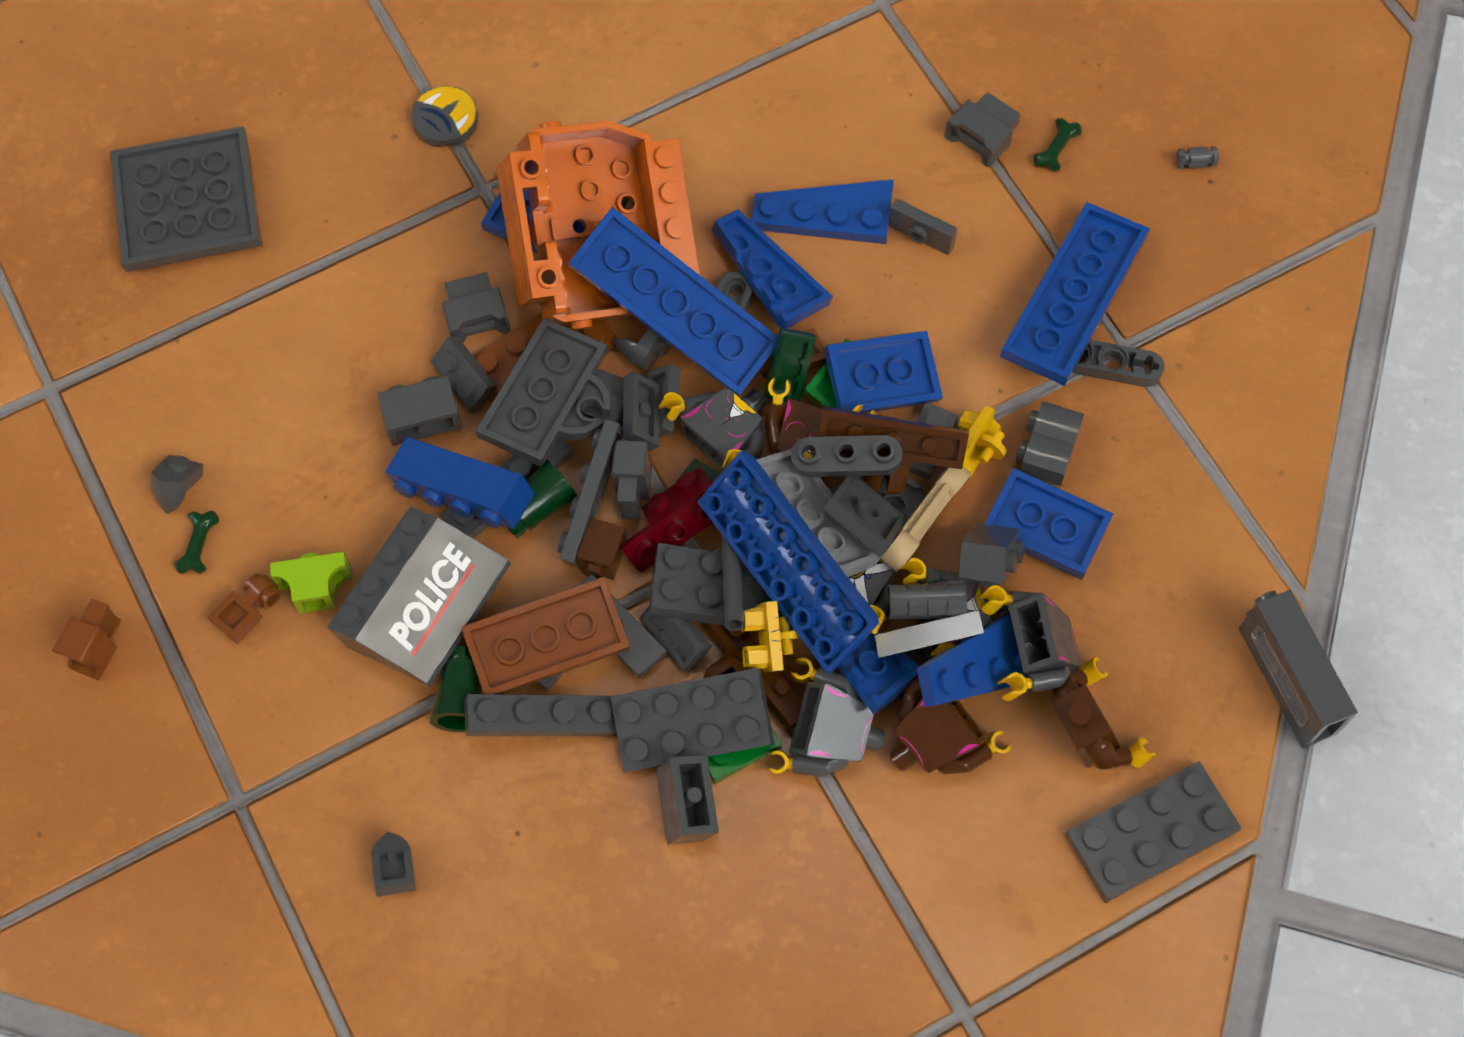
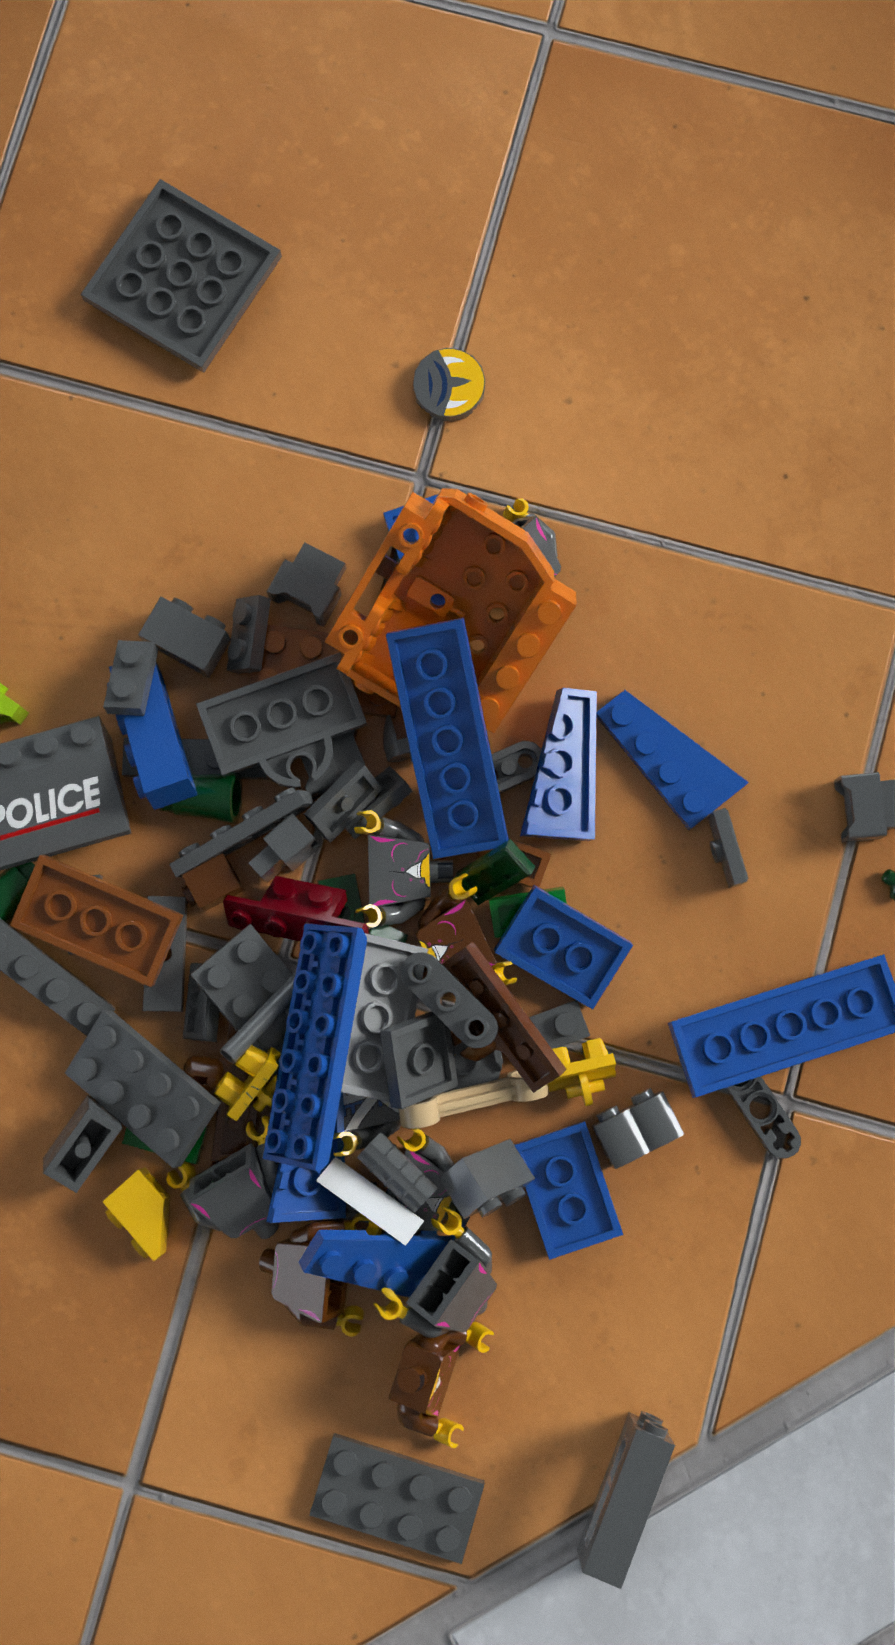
camera: 45 degrees right, 15 degrees up
none -> dark grey plate [103,640,158,716]
none -> yellow slope [103,1167,170,1261]

